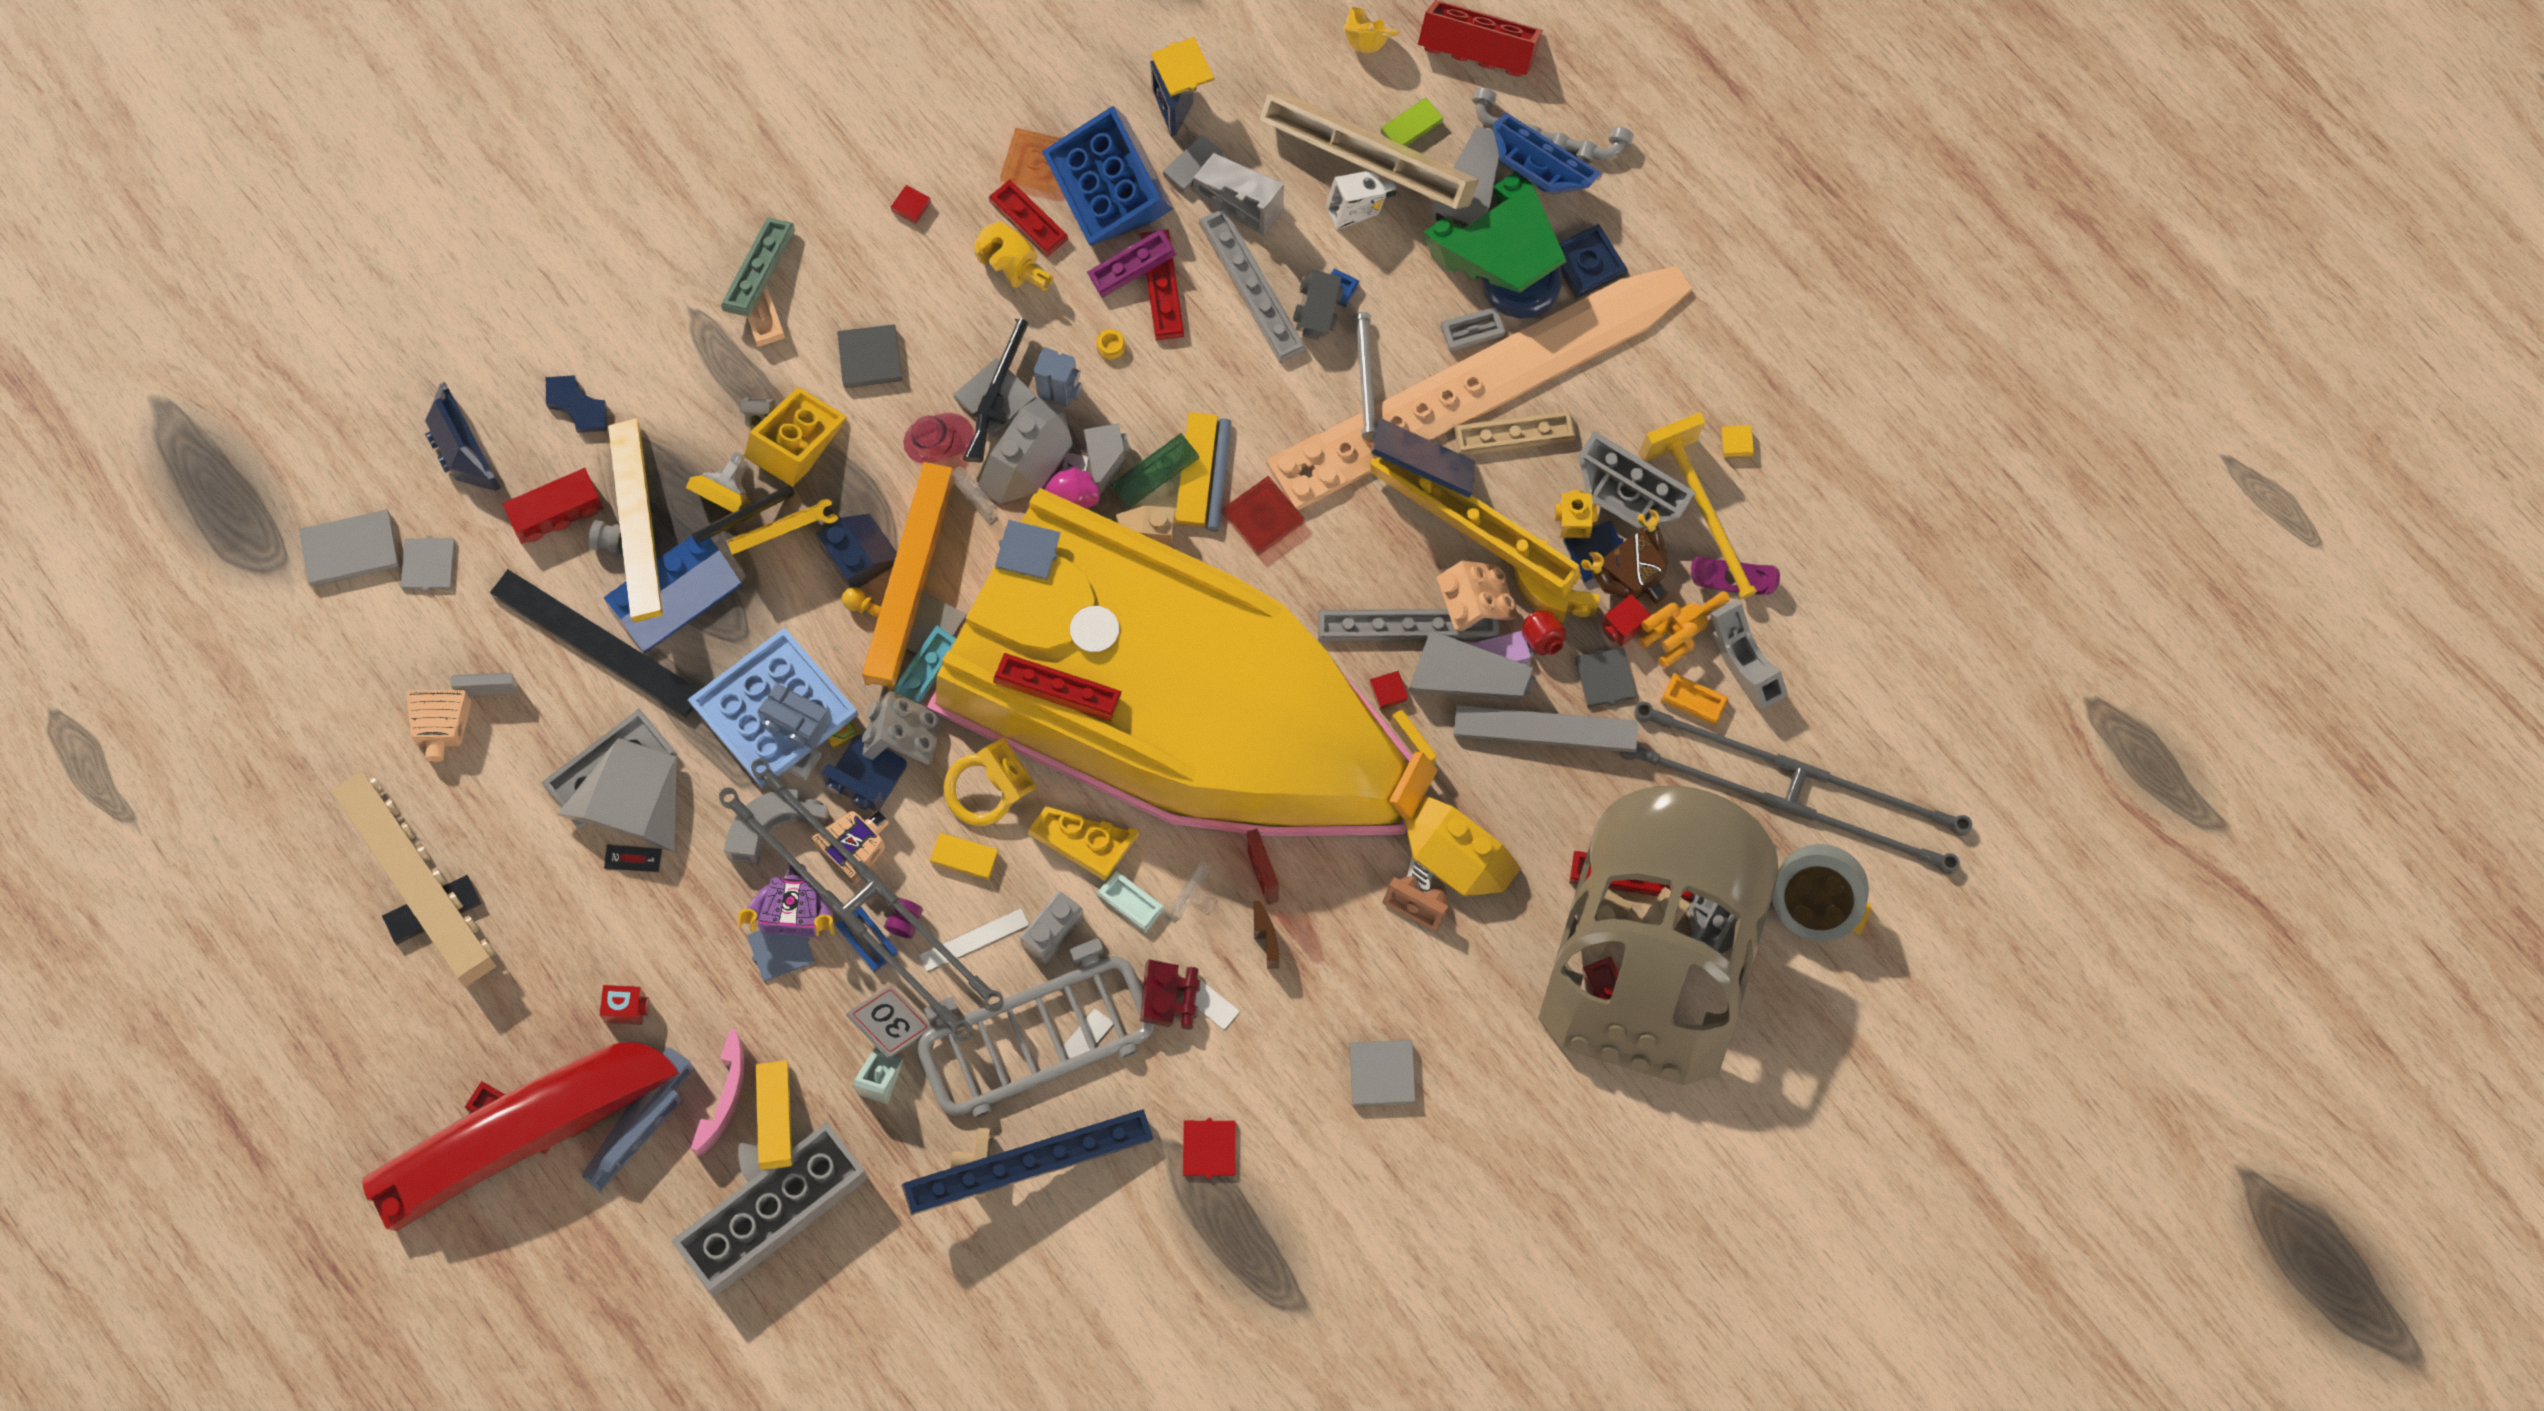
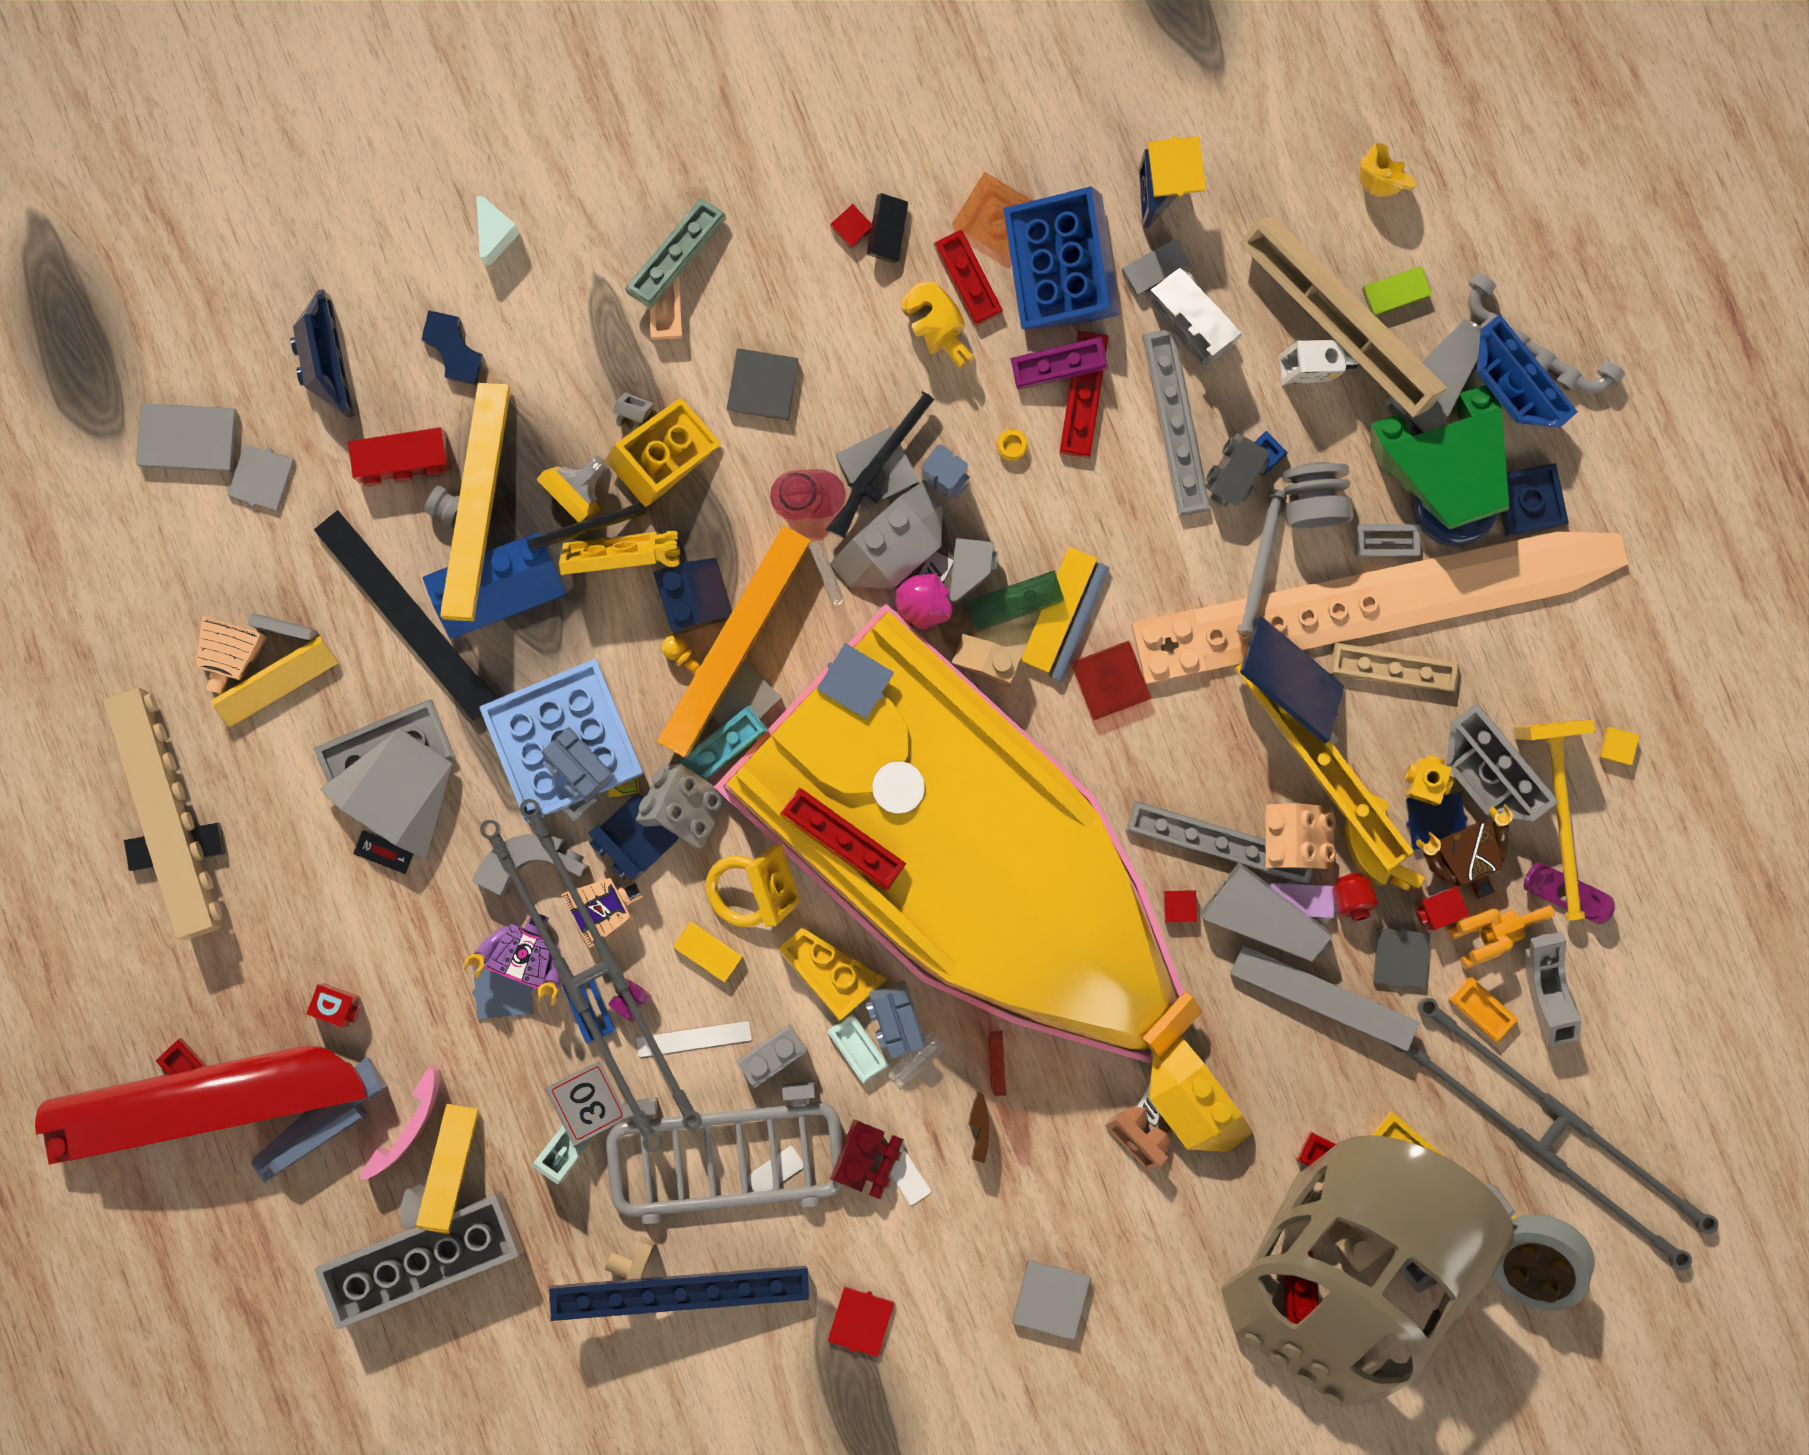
camera: 15 degrees right, 15 degrees up
yellow tile [1391,709,1437,766] -> none
red slope [1418,0,1543,77] -> none
none -> yellow tile [211,636,338,727]
none -> light aqua slope [476,196,520,266]
none -> sand blue brick [866,980,926,1058]
none -> black tile [867,193,908,263]
none -> light grey wheel [1282,462,1354,528]

